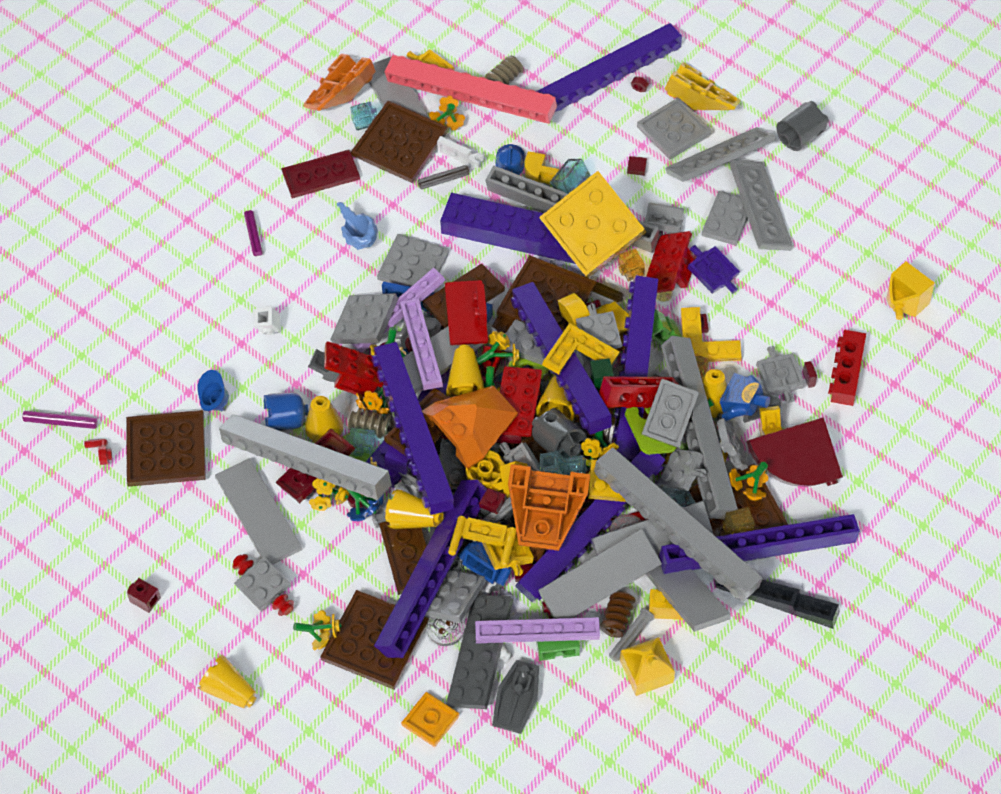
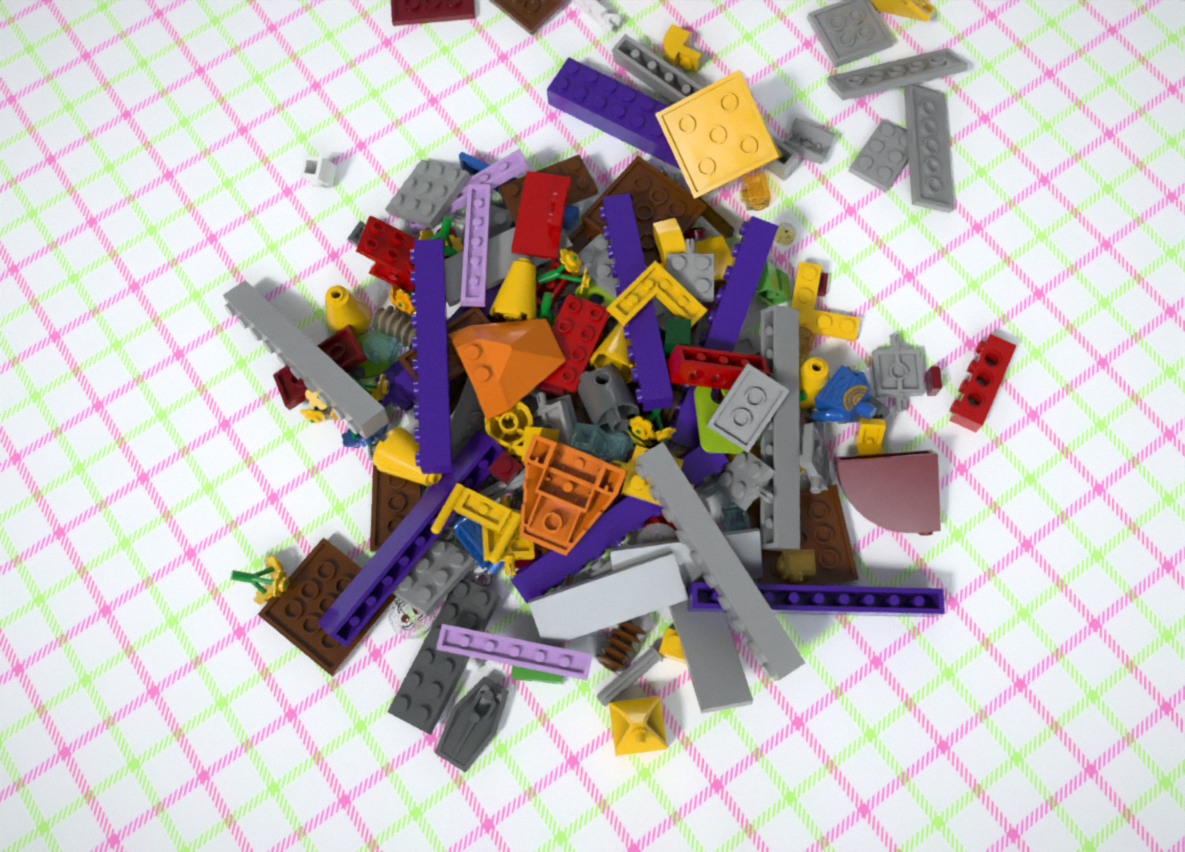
camera: 15 degrees right, 15 degrees up
magenta axle [22,410,98,429] -> none
red plate [84,439,112,465] -> none
reddish brown plate [126,410,206,487] -> none
dark red brick [127,578,161,613] -> none
blue piece [197,370,229,412] -> none
yellow cone [198,655,257,709] -> none
light grey tile [215,458,302,565] -> none
light grey plate [232,554,294,616] -> none
magenta axle [244,210,263,257] -> none
blue cylinder [263,393,309,431] -> none
medium blue hair [337,202,378,250] -> none
light grey plate [377,234,449,287] -> none
light orange tile [401,692,460,747] -> none
axle [418,165,469,190] -> none
blue piece [495,144,525,175] -> none
clear light blue brick [550,159,591,194] -> none
dark red tile [627,156,647,176] -> none
red bracket [646,231,696,293] -> none
dark purple plate [688,245,740,294] -> none
black slope [716,579,840,629] -> none
light orange plant [729,462,768,501] -> none
dark grey cylinder [776,101,829,151] -> none
yellow piece [886,261,935,320] -> none

